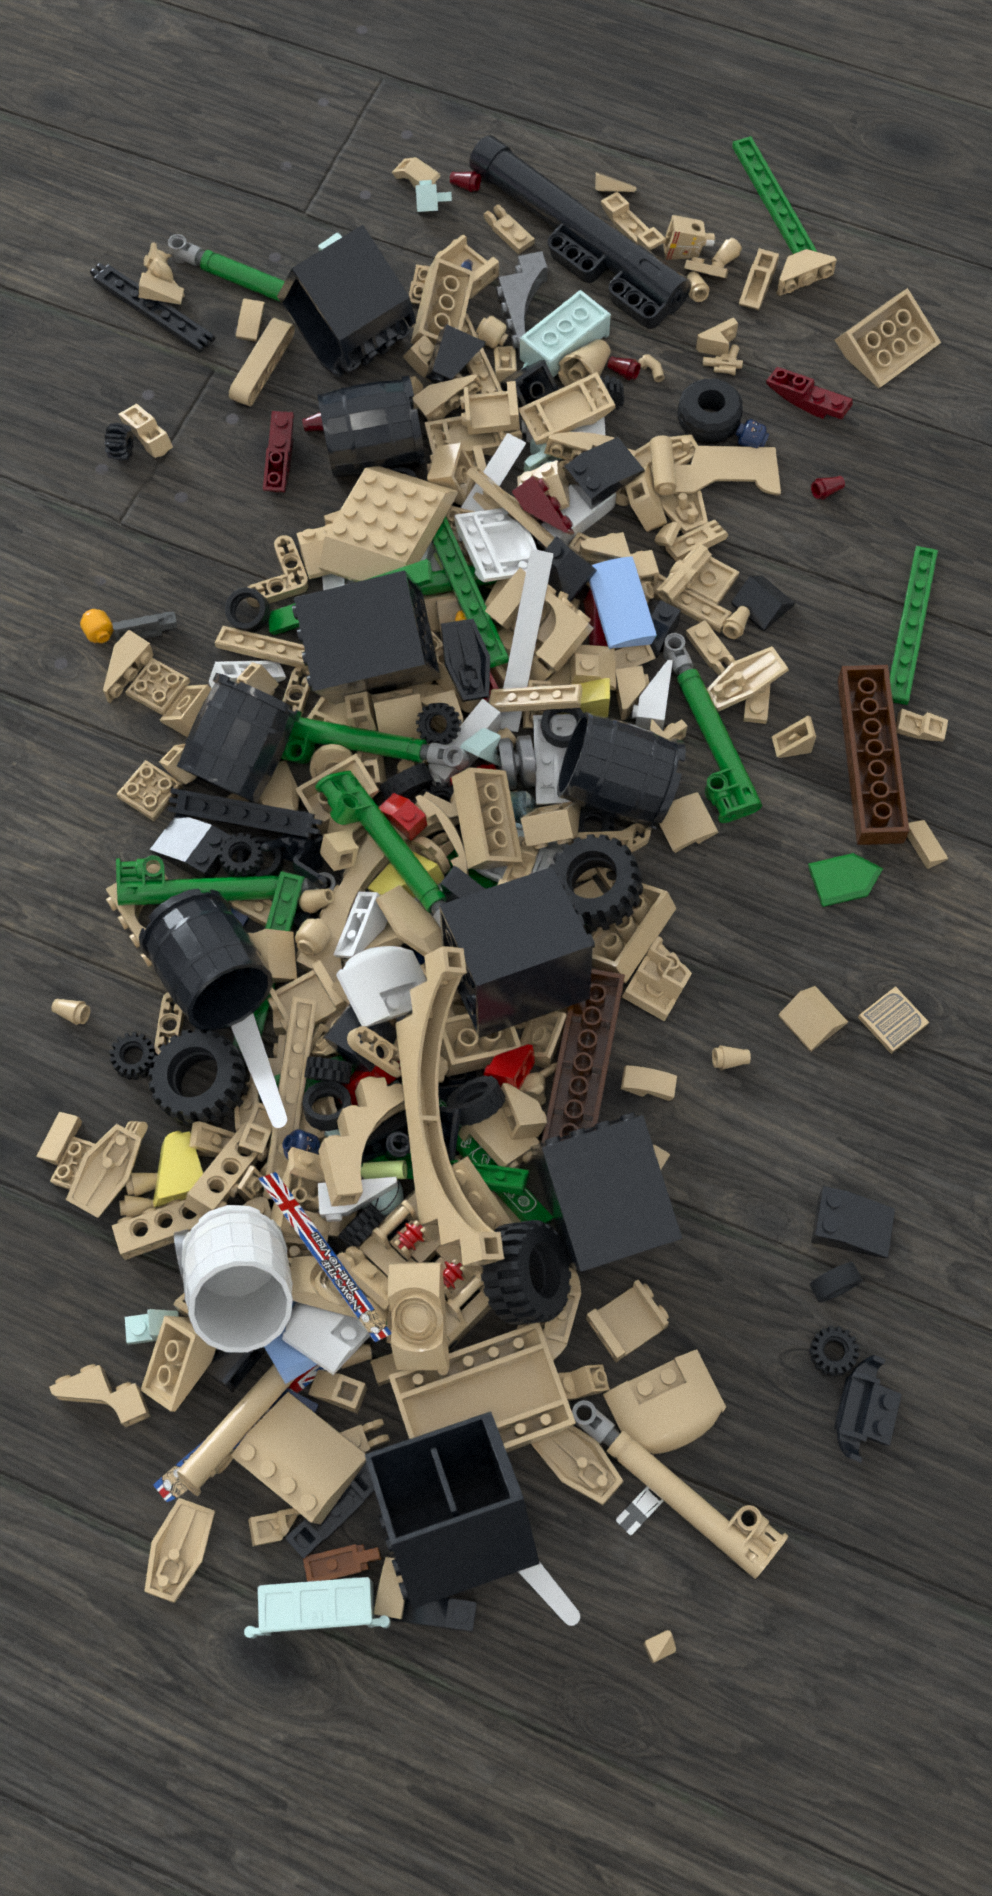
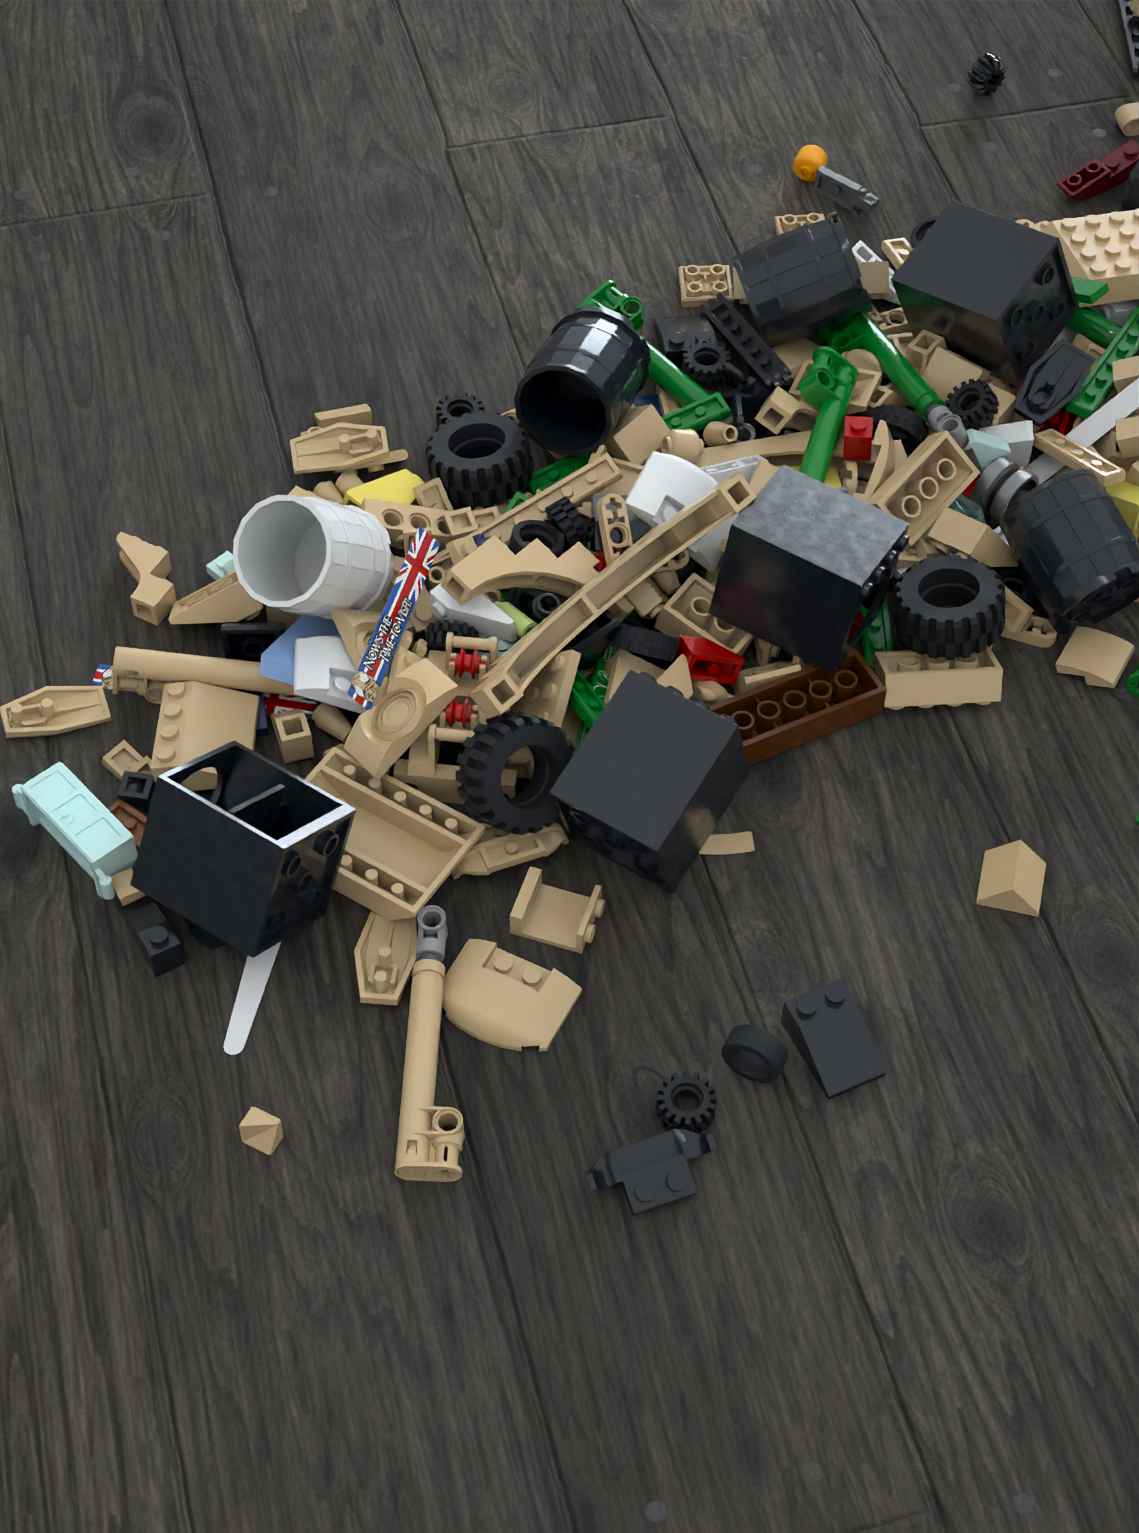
camera: 50 degrees right, 15 degrees down
tan cone [52,998,90,1025] -> none
tan slope [103,630,154,703] -> none
tan slope [119,404,173,458] -> none
white sticker [231,1013,287,1128] -> none
tan slope [558,1364,610,1401] -> none
sticker [616,1487,664,1535] -> none
tan slope [621,1065,677,1101] -> none
tan slope [622,936,692,1021] -> none
tan cone [712,1045,751,1070] -> none
tile [858,986,929,1054] -> none

